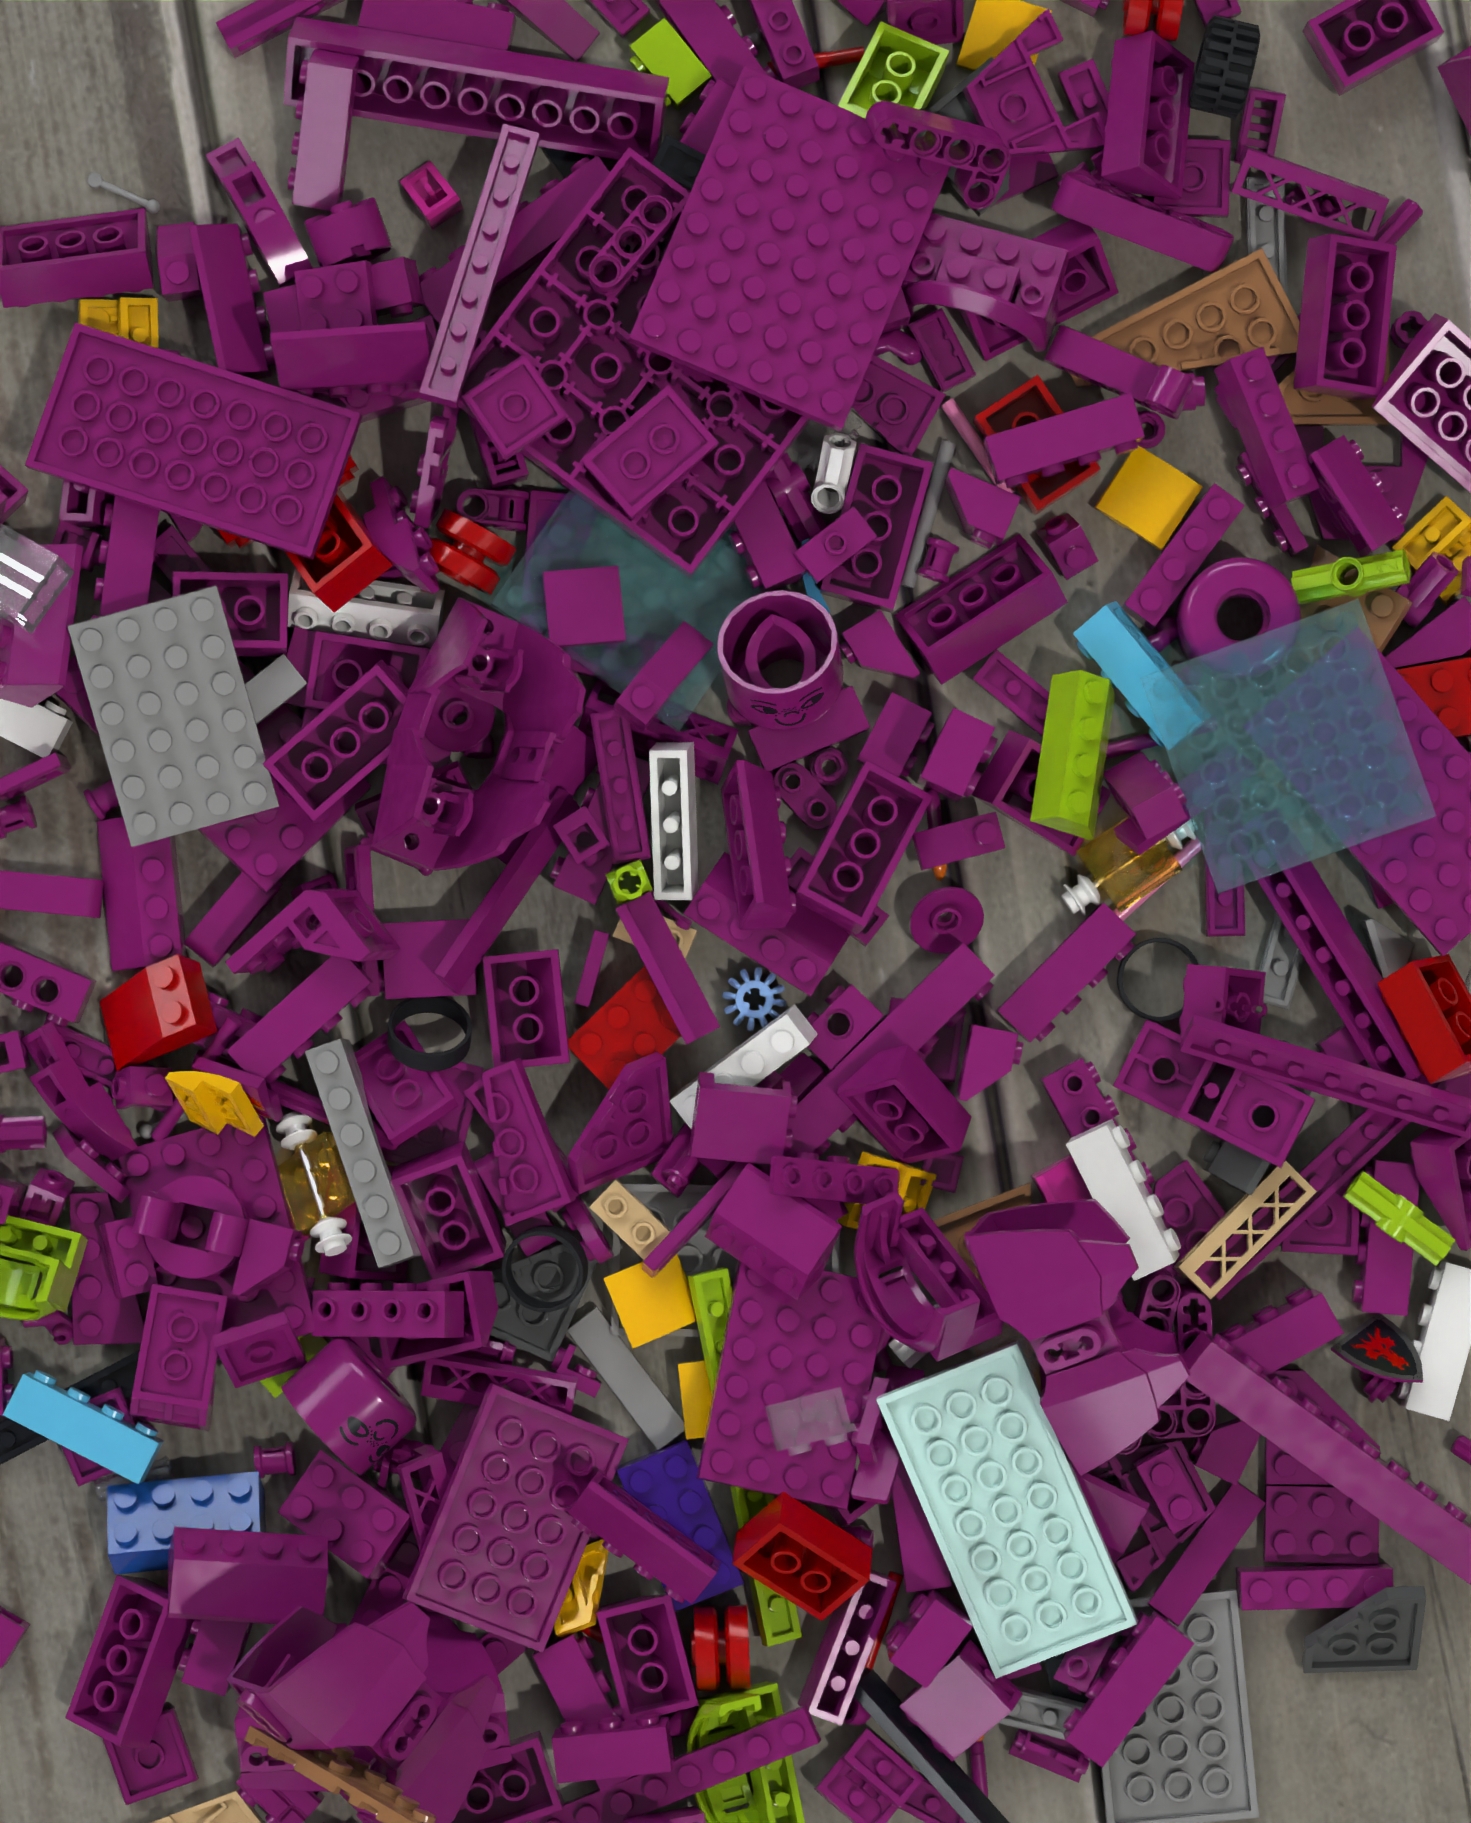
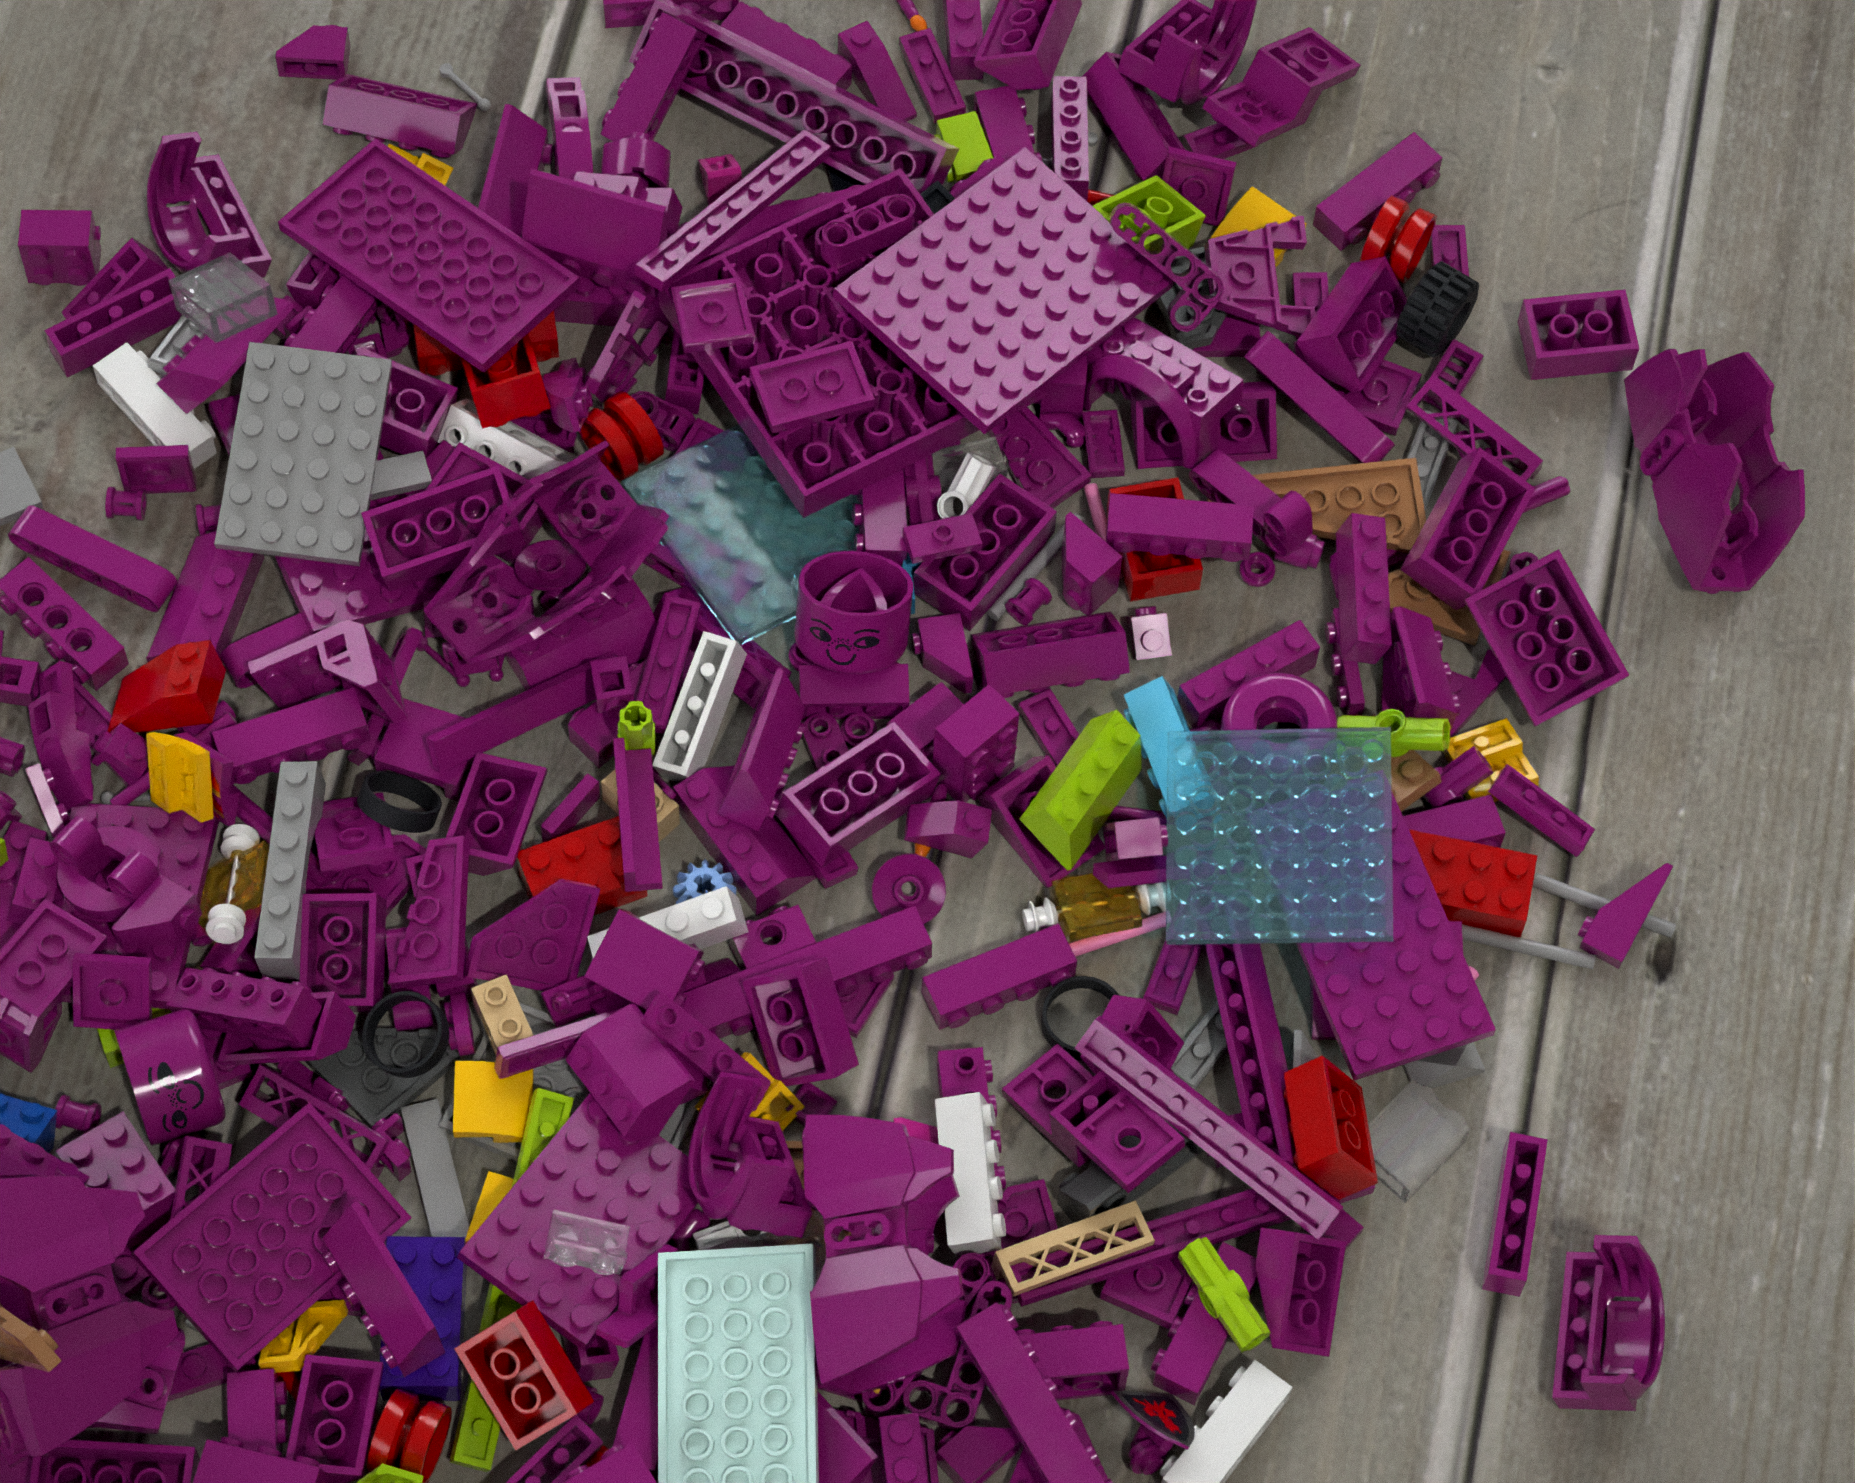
camera: 20 degrees right, 25 degrees down
magenta slope [157,222,203,302] -> none
magenta tile [542,565,626,648] -> none
magenta slope [614,621,714,732] -> none
magenta slope [955,1025,1023,1101] -> none
yellow slope [1094,445,1203,550] -> none

